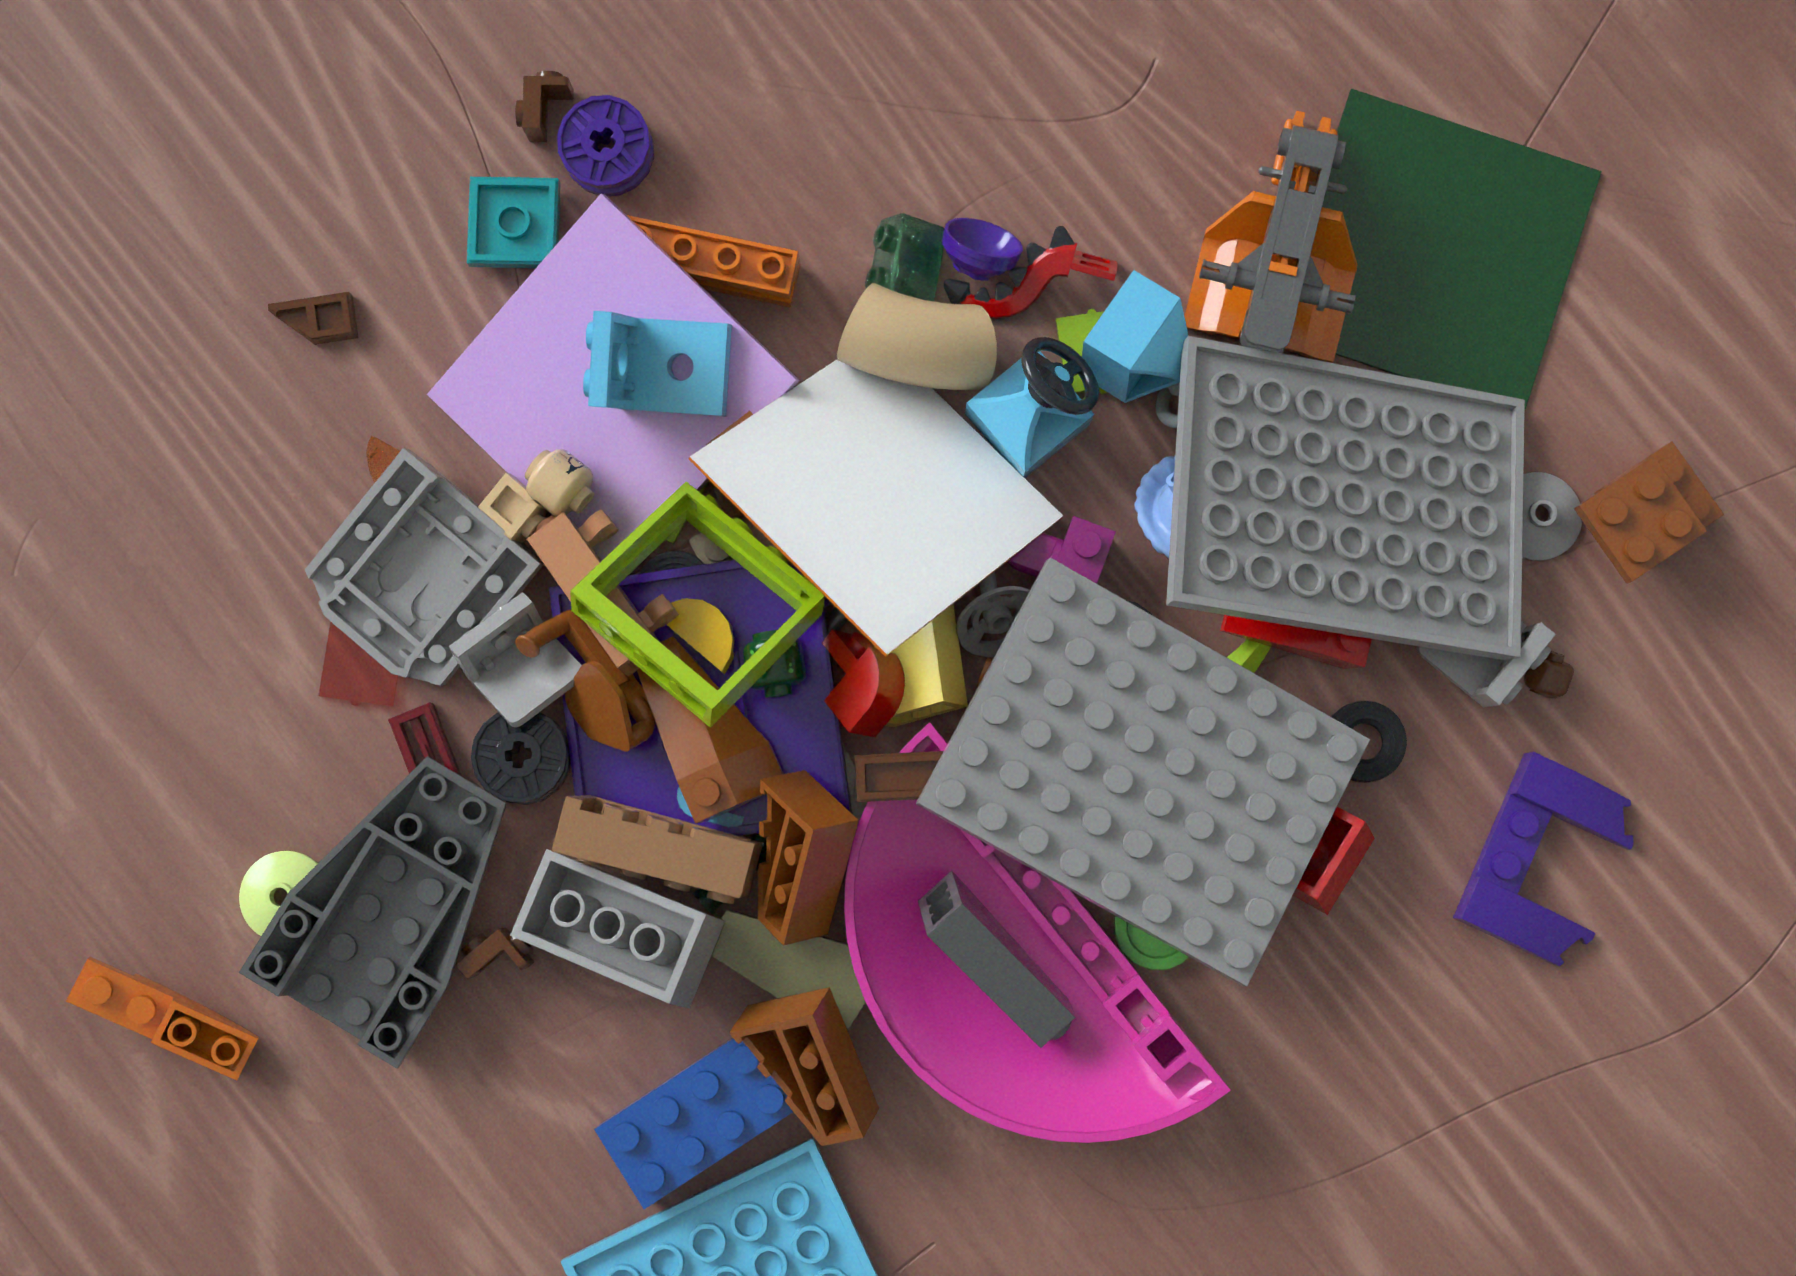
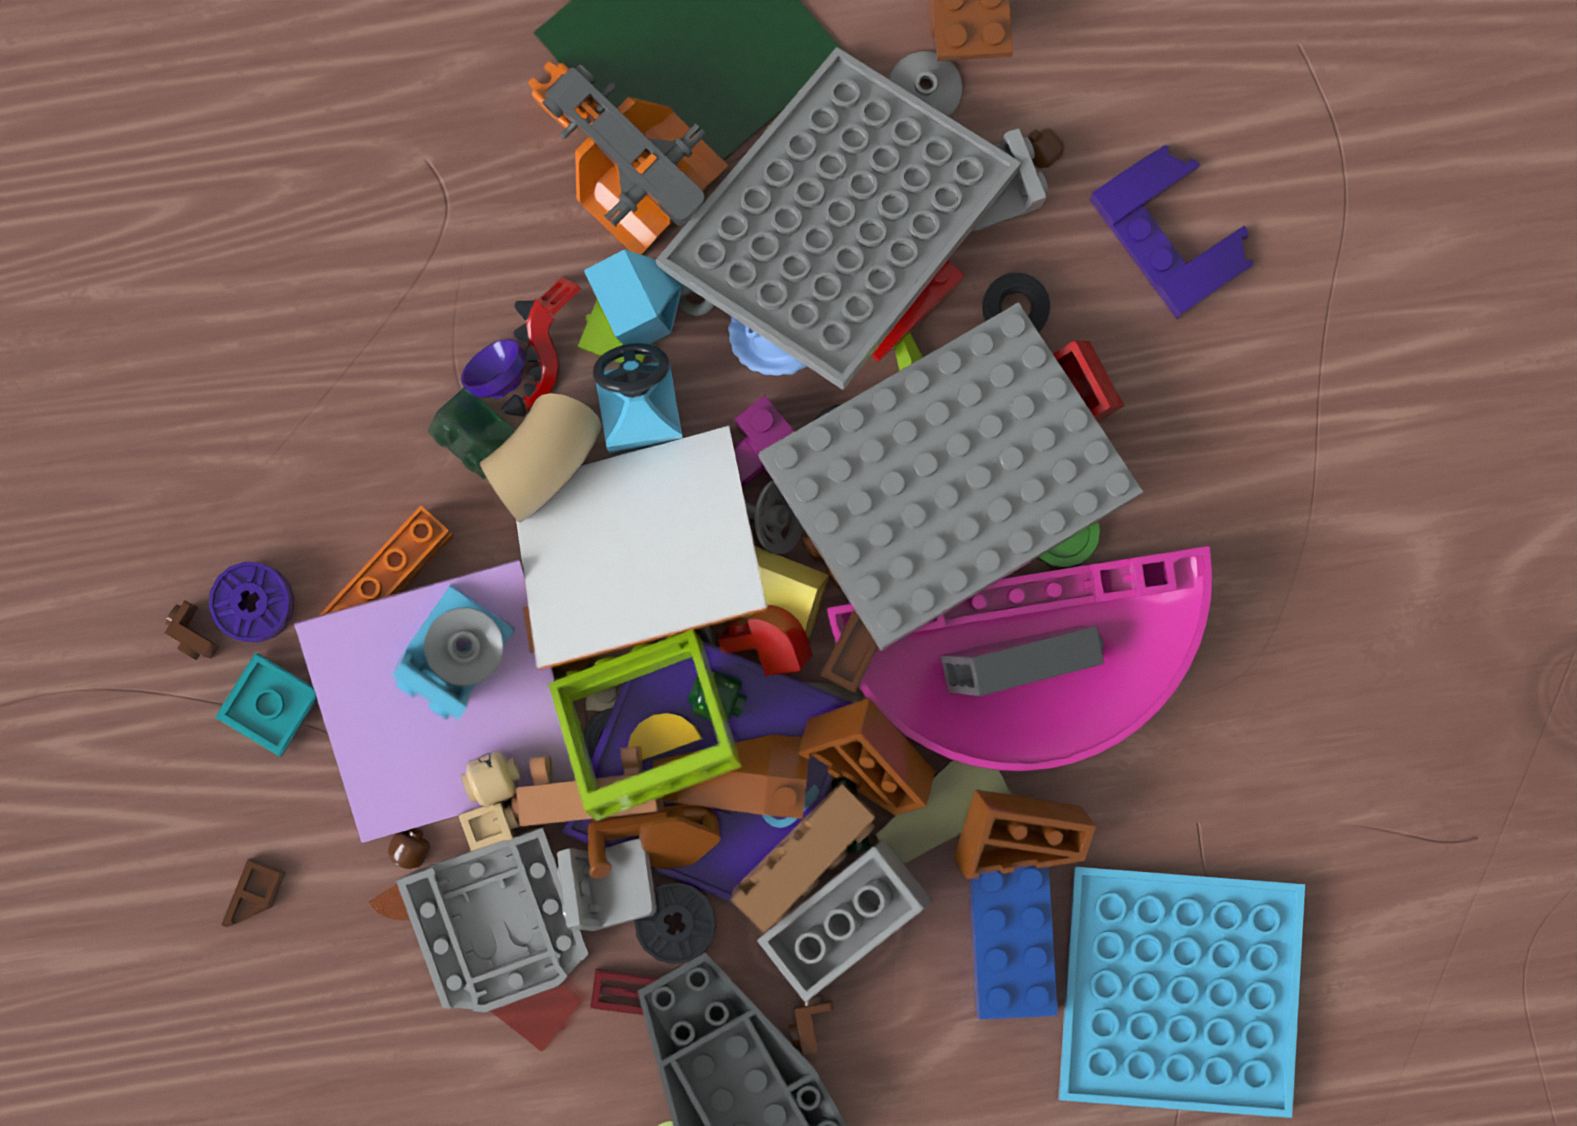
camera: 65 degrees left, 0 degrees up
none -> reddish brown piece [388,828,430,869]
none -> light grey dish [424,607,503,686]

